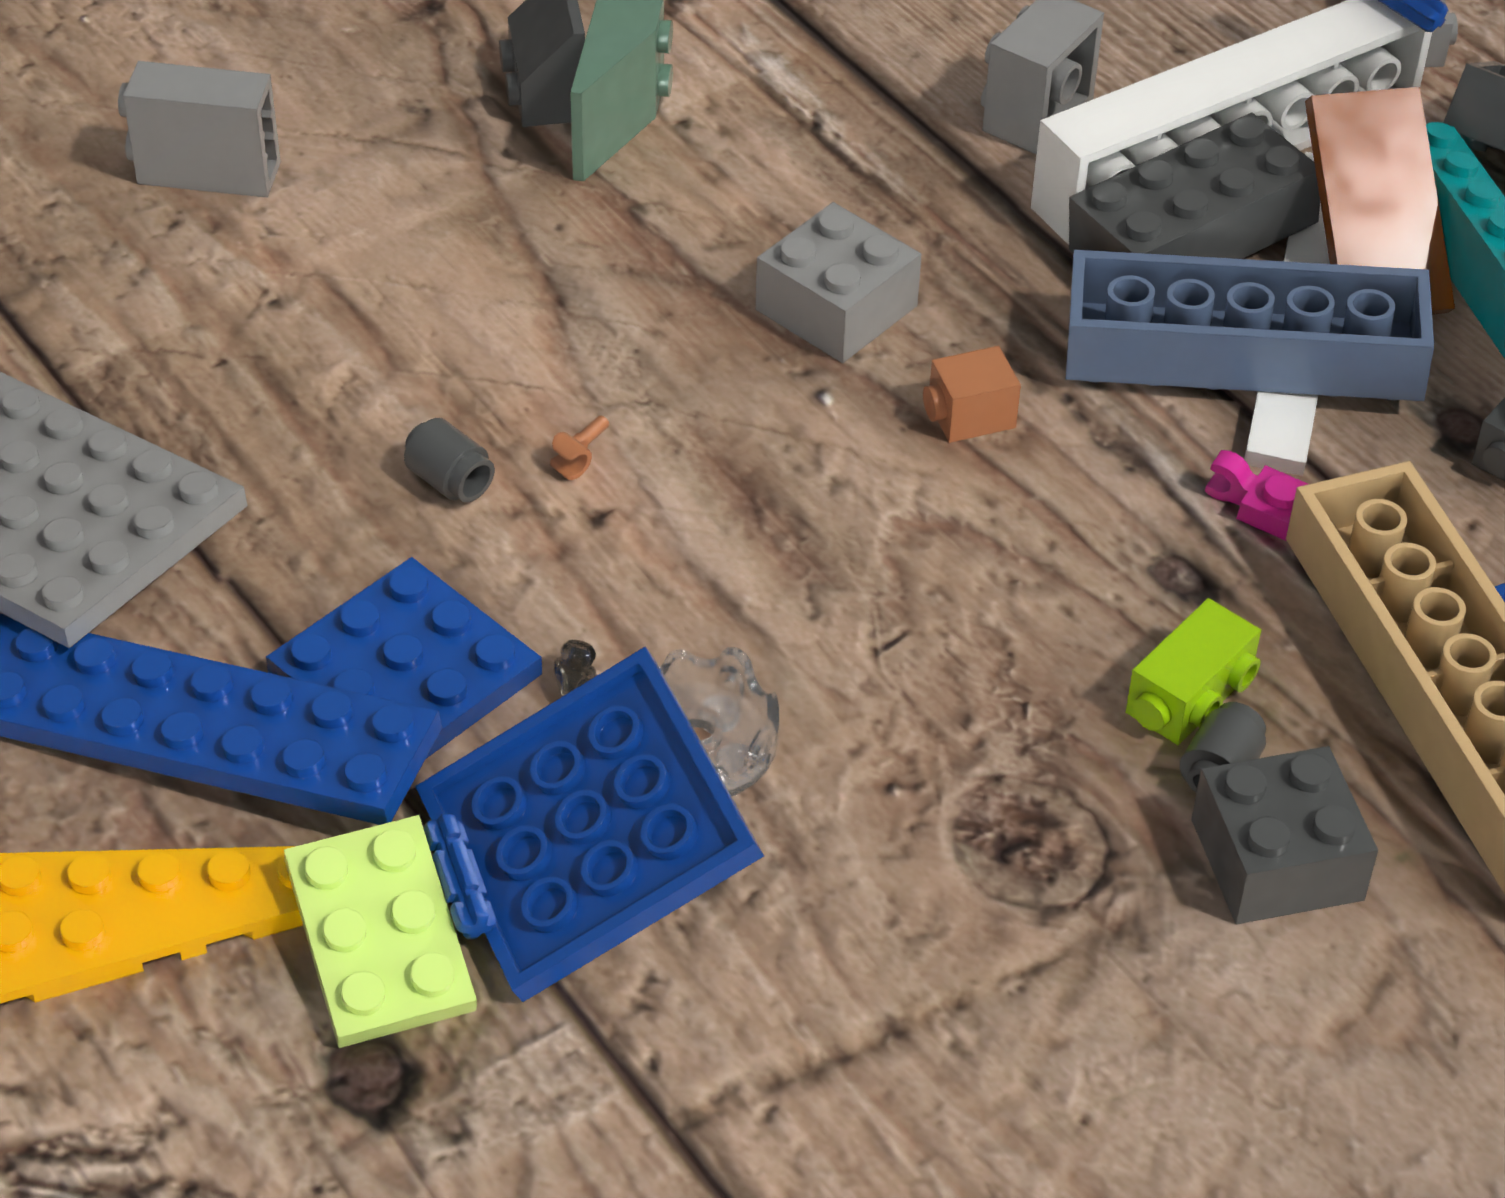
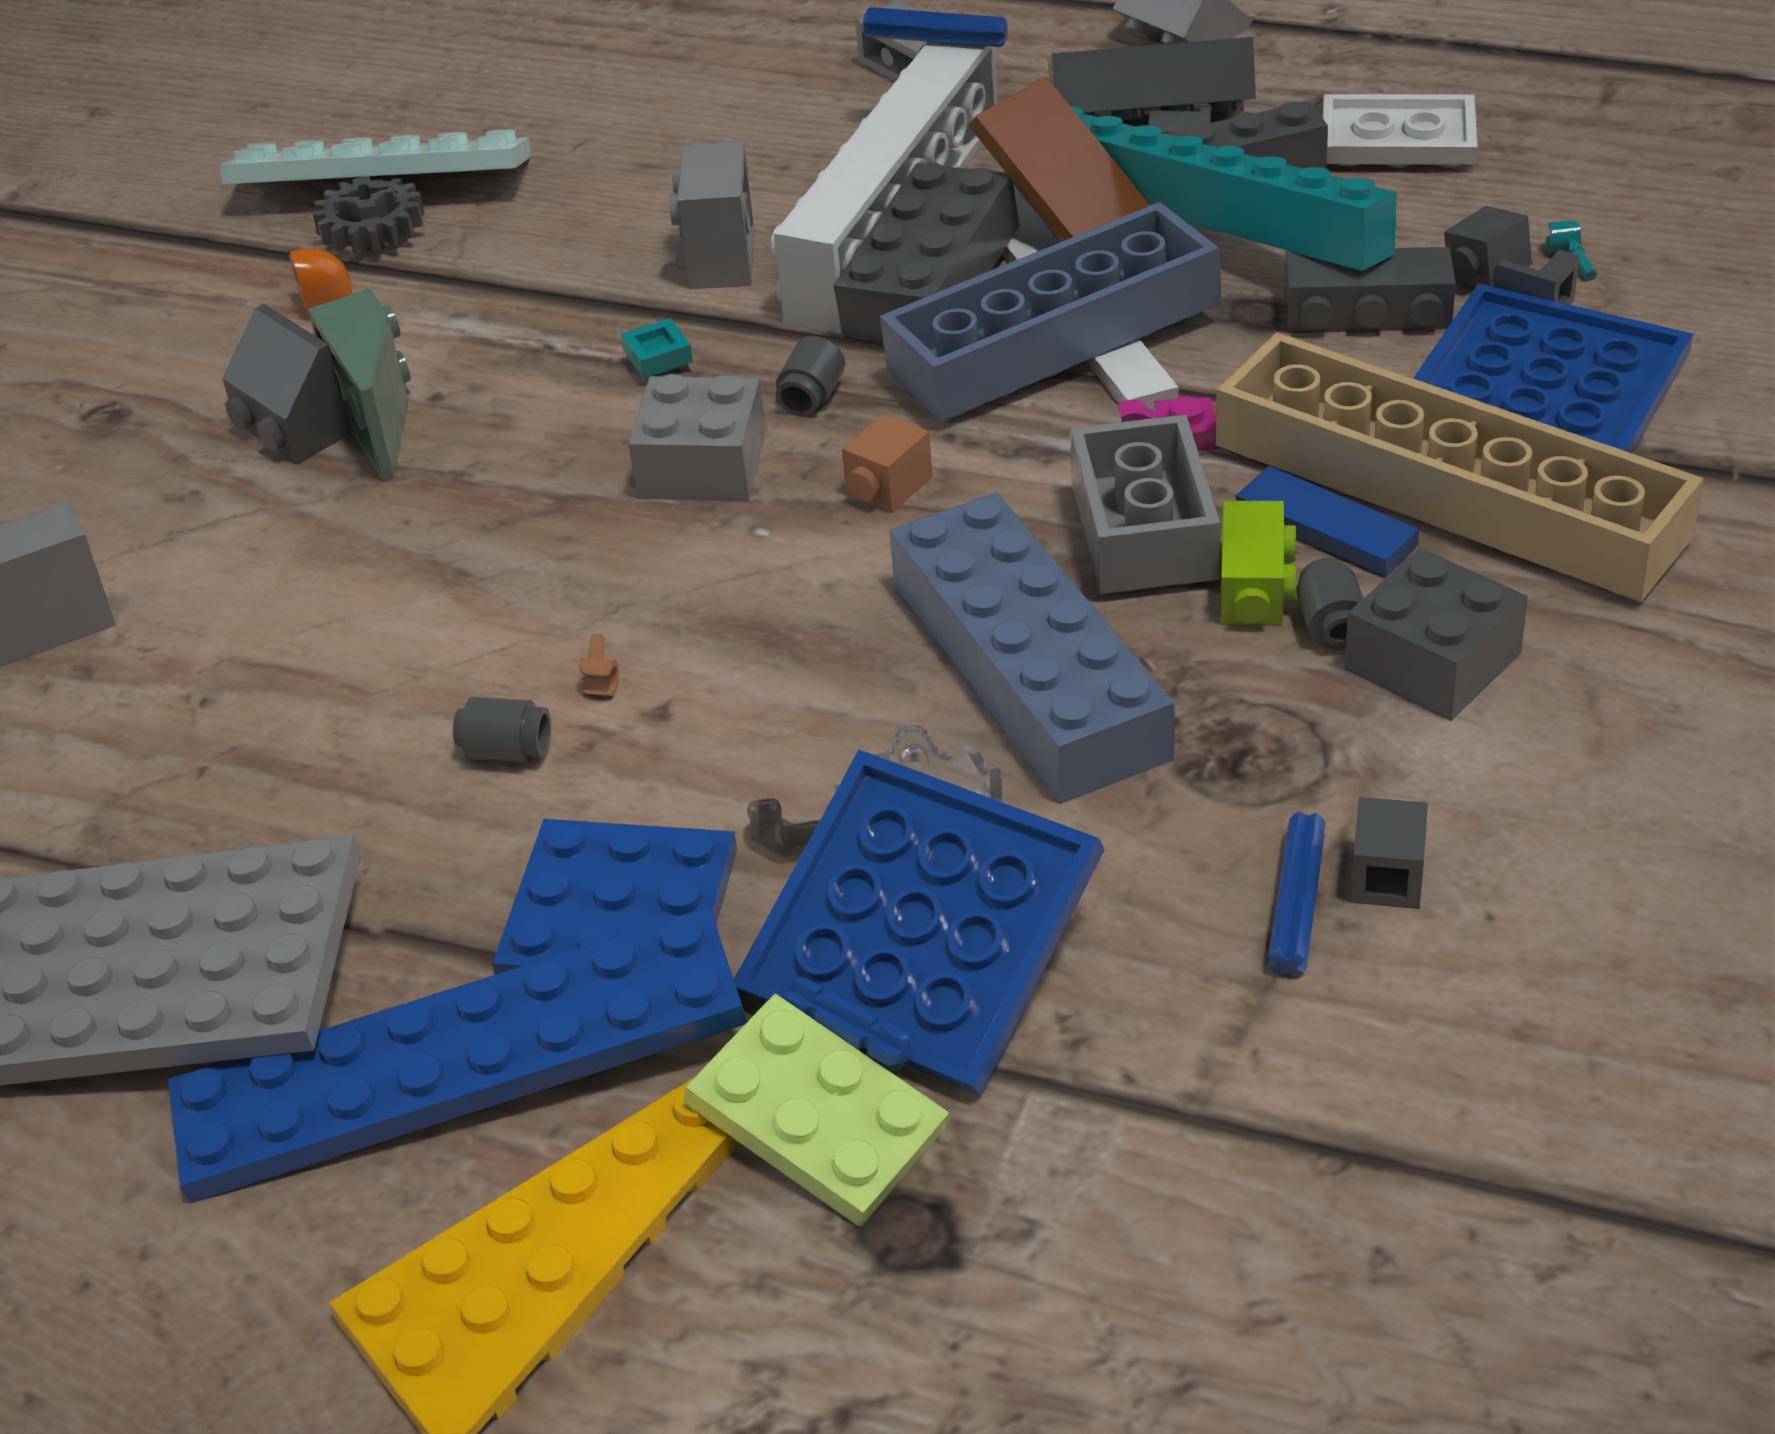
camera: 30 degrees left, 5 degrees down
none -> teal plate [621,318,693,379]
none -> dark grey brick [776,336,846,417]
none -> sand blue brick [889,492,1175,804]
none -> light grey brick [1070,414,1220,594]
none -> blue tile [1235,466,1419,576]
none -> blue axle [1268,811,1325,977]
none -> dark grey brick [1350,797,1428,909]

